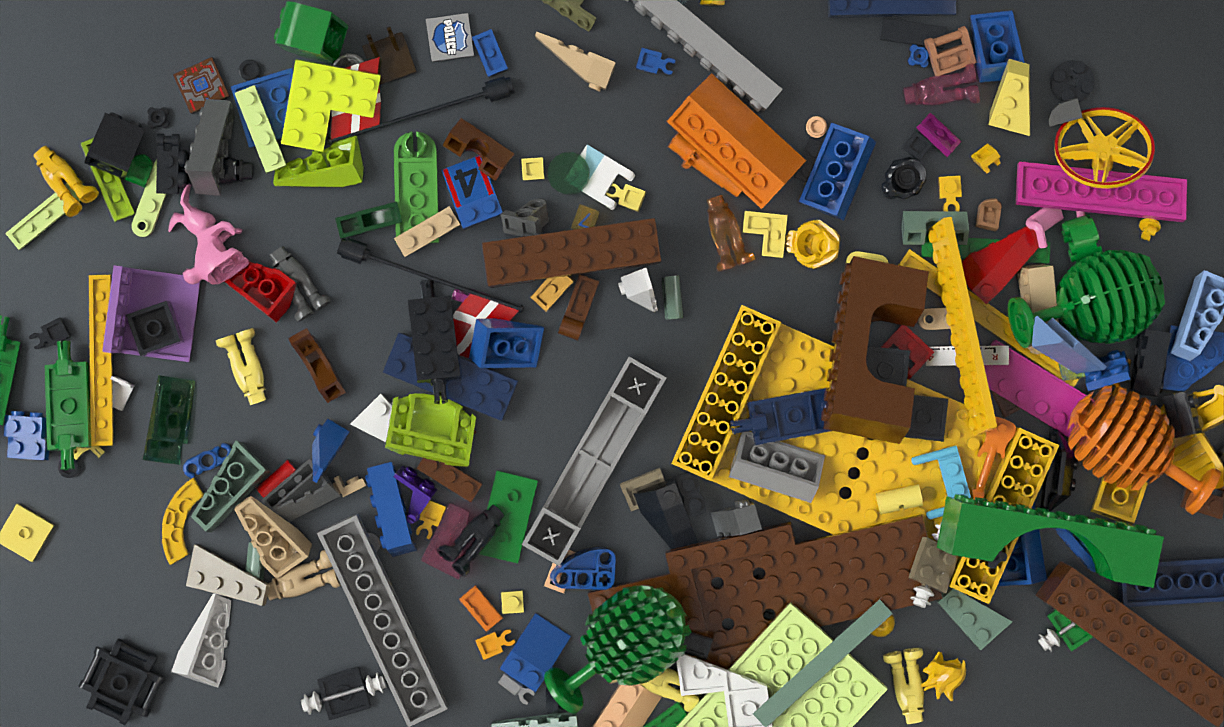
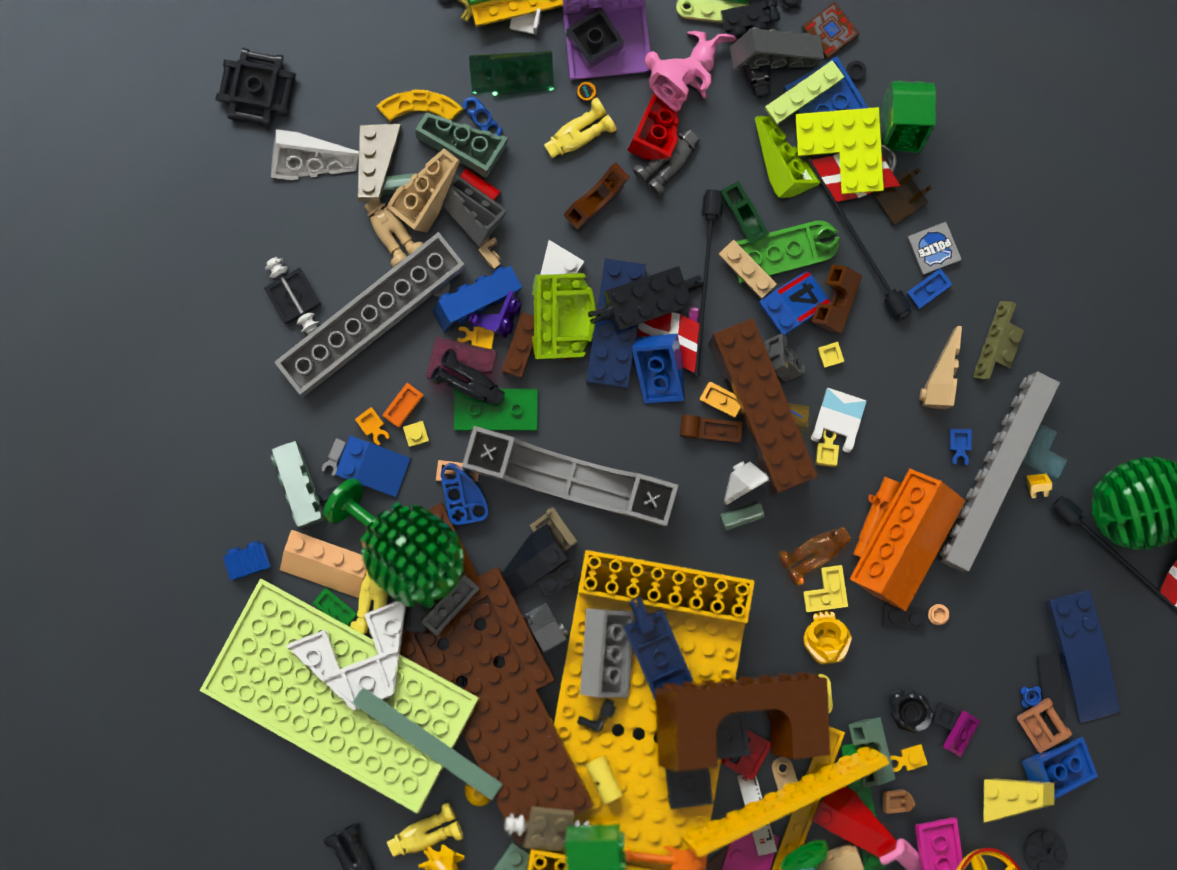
camera: 75 degrees right, 5 degrees down
blue slope [312,419,349,483] -> none
clear green tile [548,152,590,195] -> none
blue slope [799,123,876,221] -> none
clear pink piece [903,63,980,105] -> none
medium azure plate [911,445,971,520] -> none
yellow tile [971,143,1001,173] -> none
dark grey brick [1049,97,1083,127] -> none
none -> dark grey plate [420,573,479,636]
none -> dark brown tile [576,81,597,103]
none -> black plate [576,698,616,732]

